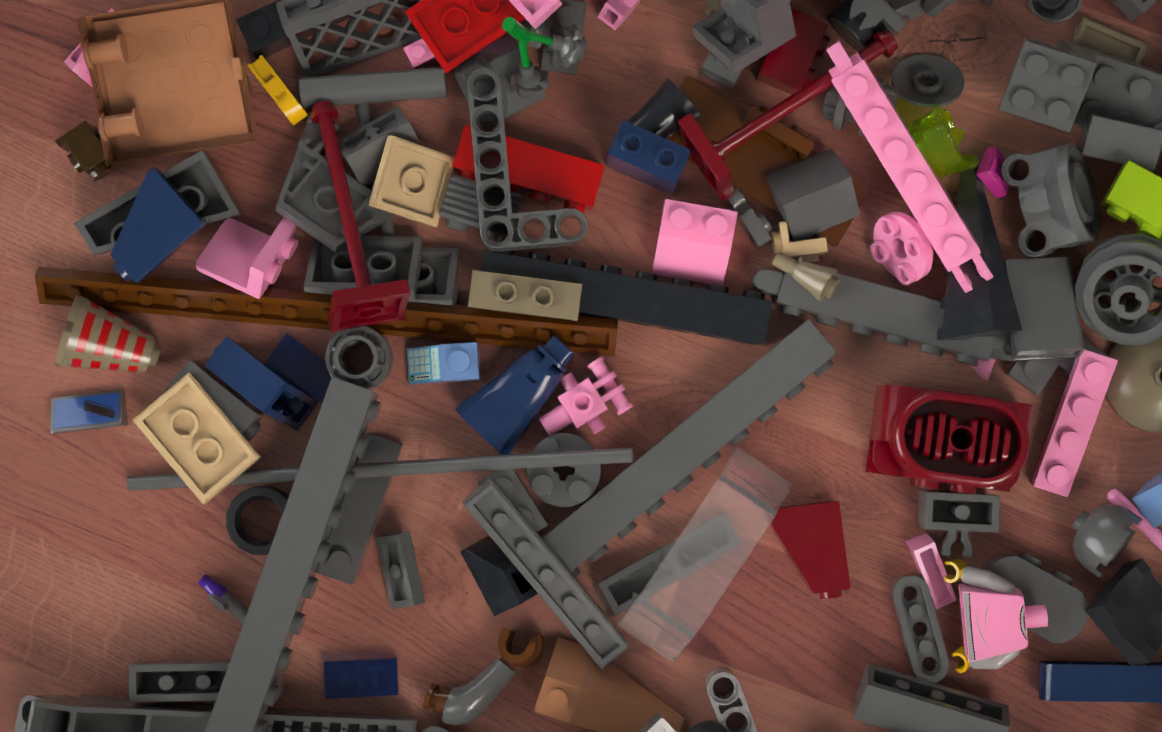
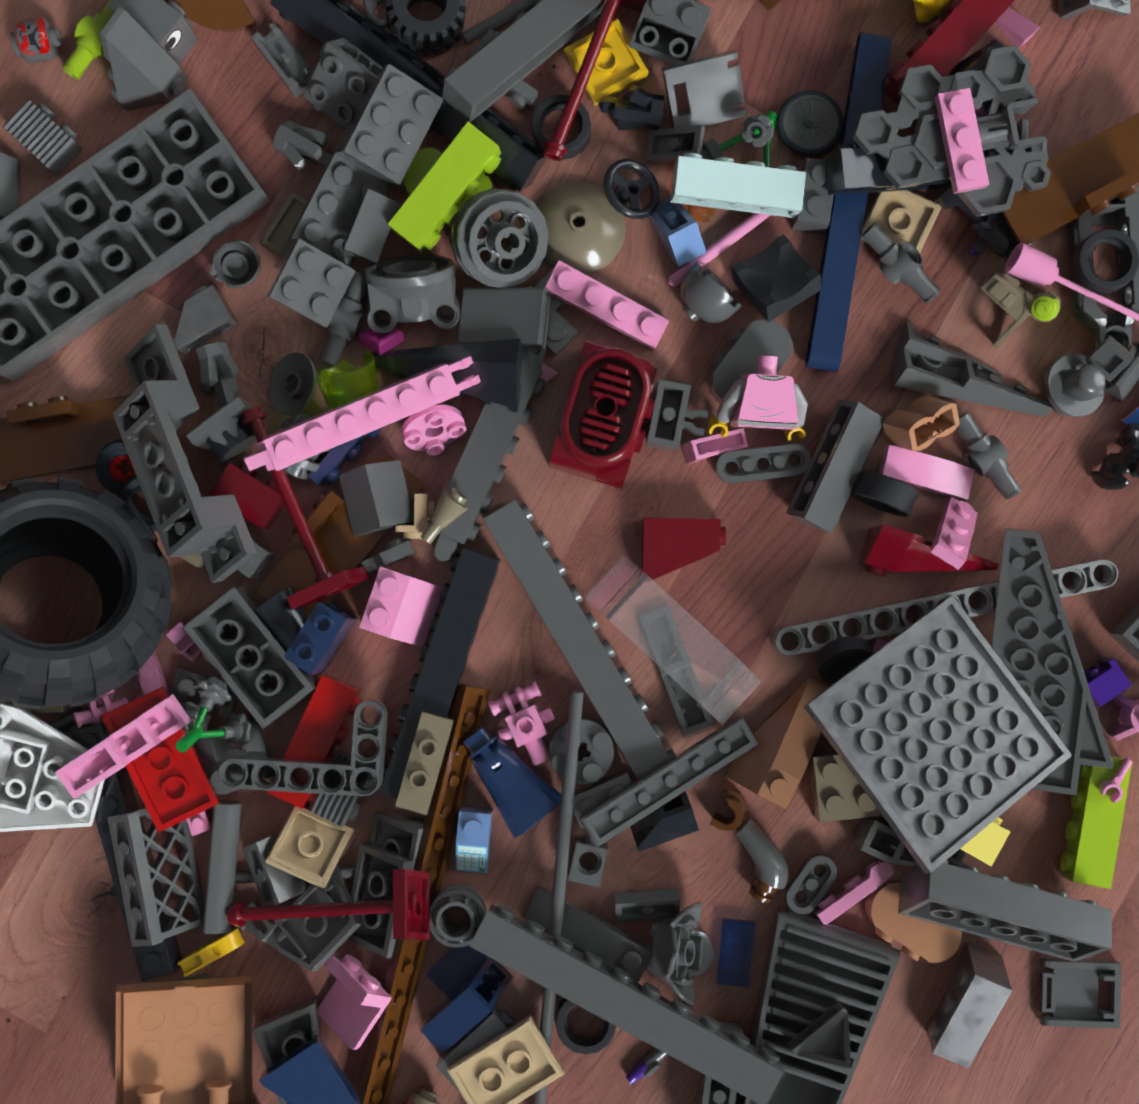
camera: 80 degrees left, 0 degrees up
none -> dark grey brick [183,587,318,729]
none -> dark blue plate [308,427,384,487]
none -> dark grey pin [319,272,367,366]
none -> dark grey brick [568,835,608,888]
none -> dark grey brick [648,902,717,1006]

